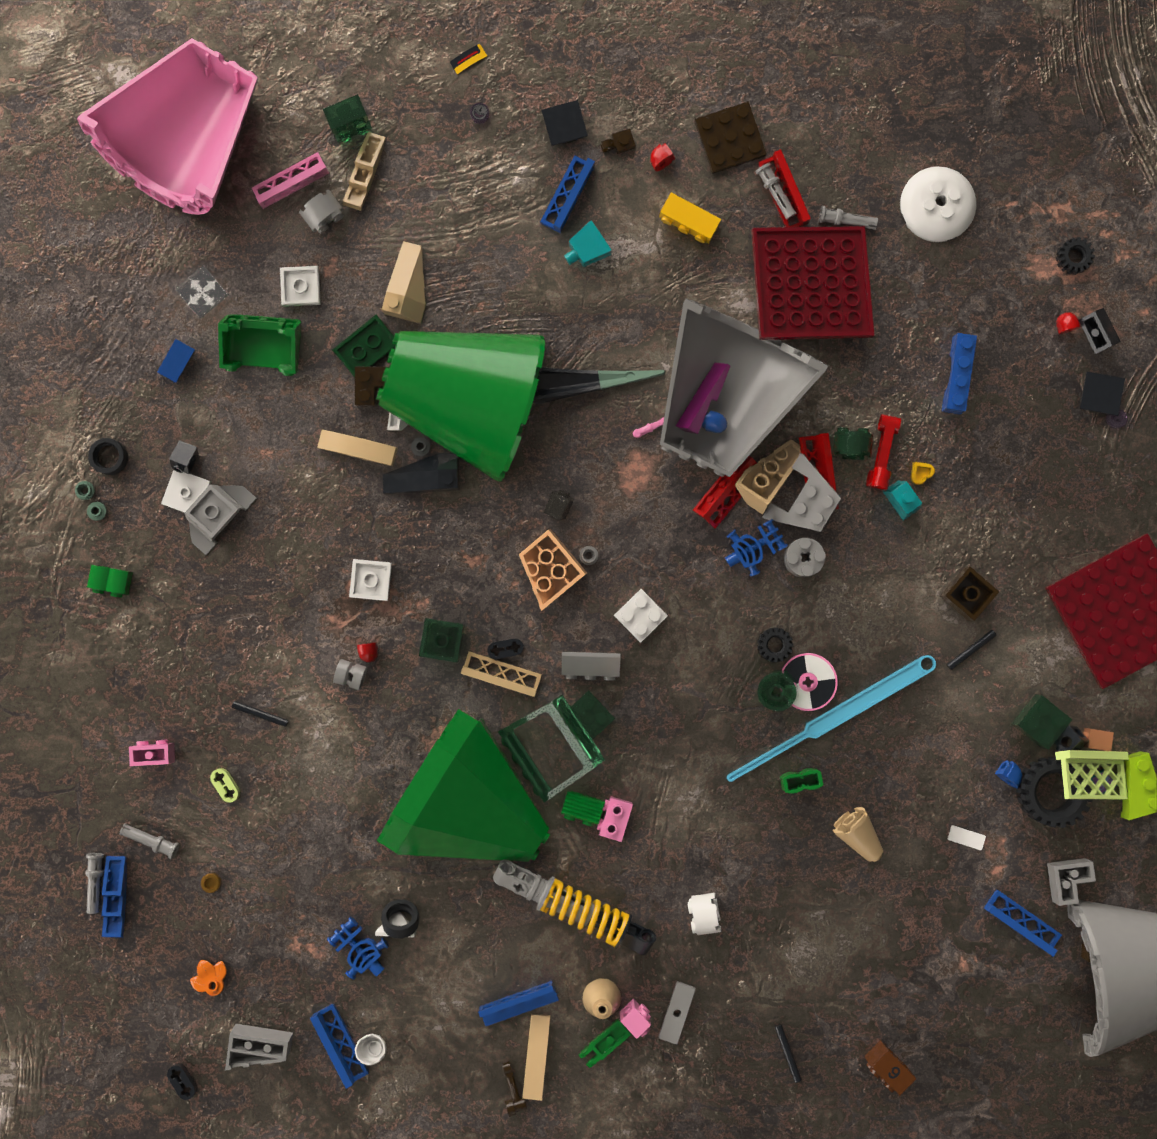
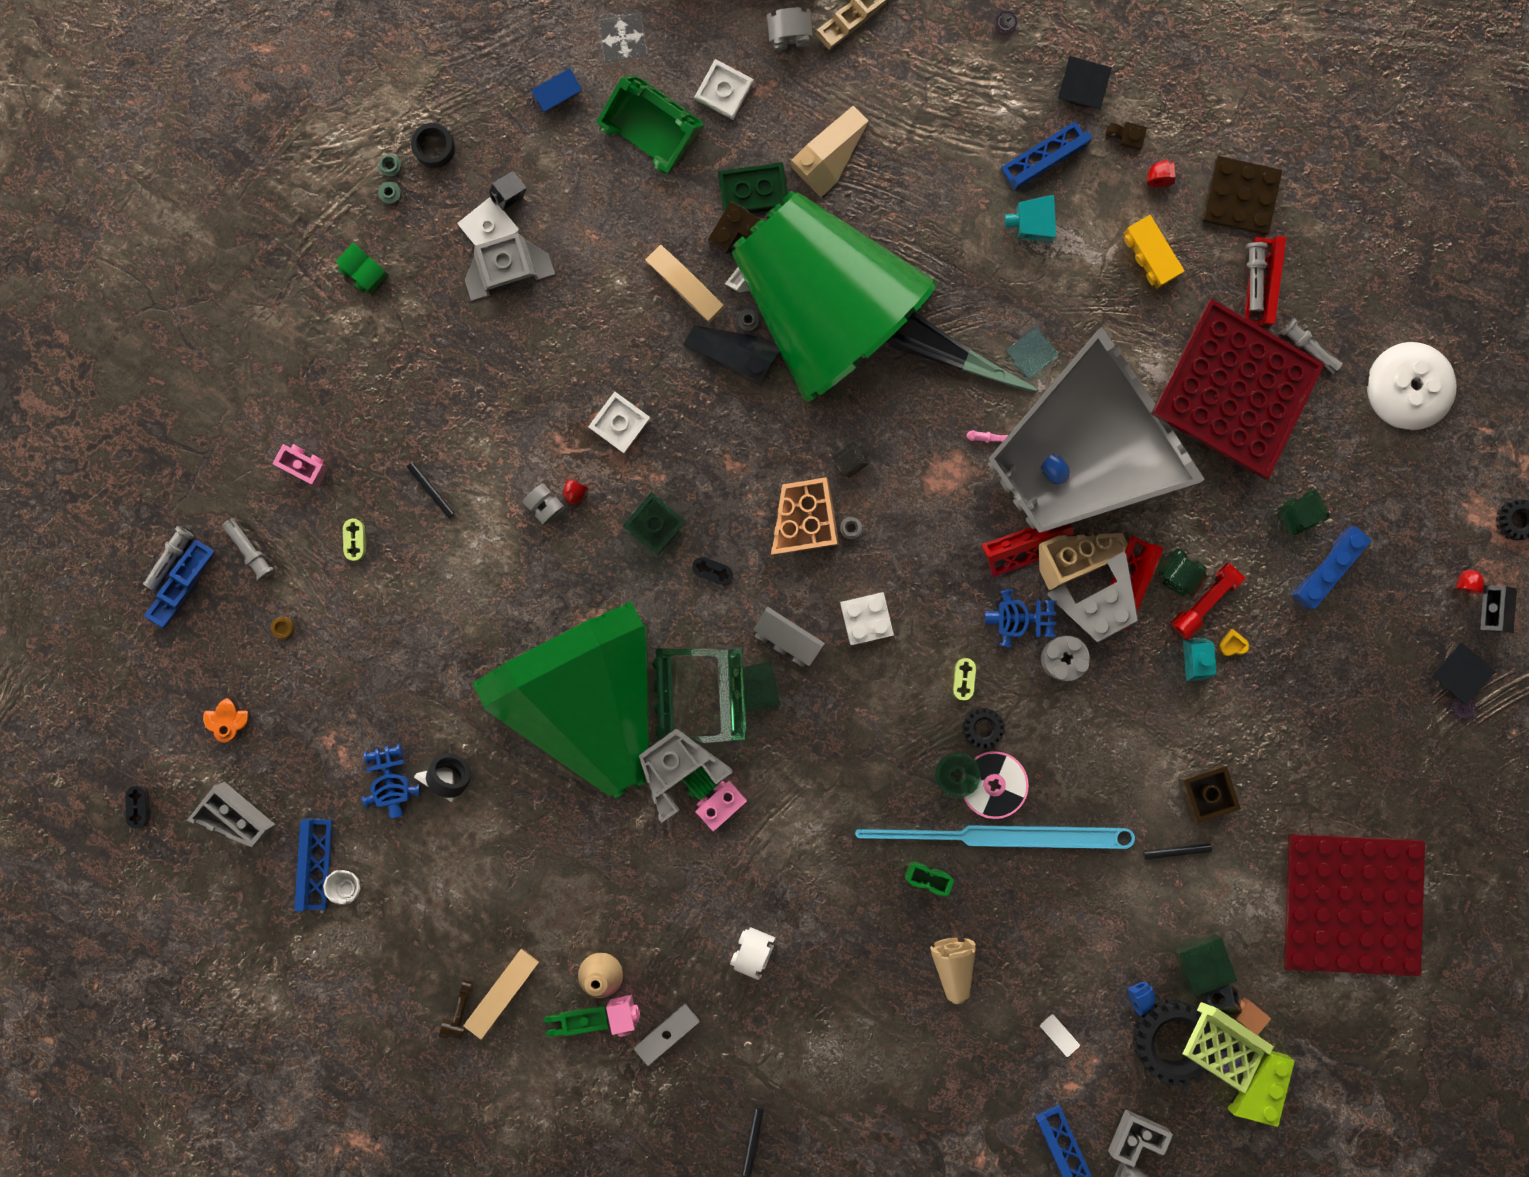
camera: 25 degrees right, 0 degrees up
tan fence [461,651,542,697] -> none
blue fence [478,980,559,1026] -> none
piece [493,860,656,955] -> none
magenta slope [676,362,731,434] -> none
none -> light grey wing [639,729,733,823]
none -> yellowish green beam [953,658,976,700]
none -> clear light blue piece [1006,327,1059,379]
none -> clear green brick [1277,489,1331,537]

